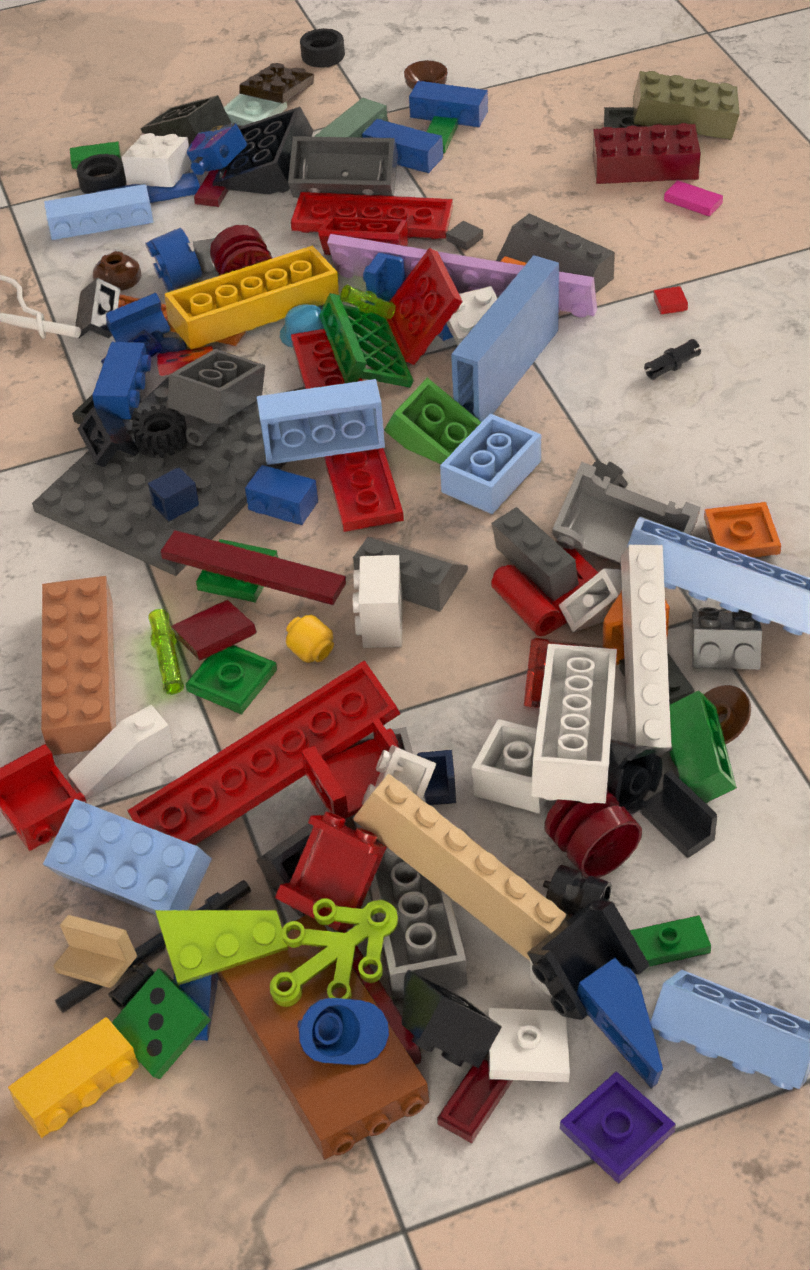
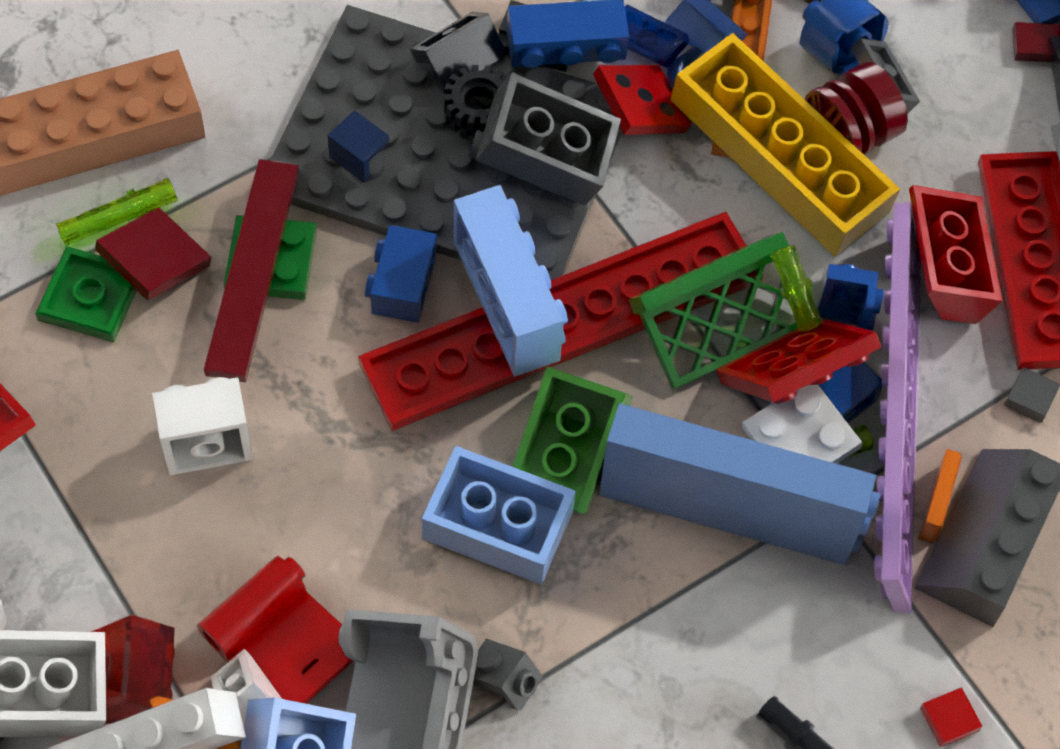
camera: 70 degrees right, 15 degrees up
dark azure piece [280,304,324,347] -> none
yellow head [285,614,334,663] -> none
dark grey slope [353,537,468,612] -> none
dark grey brick [491,507,579,602] -> none

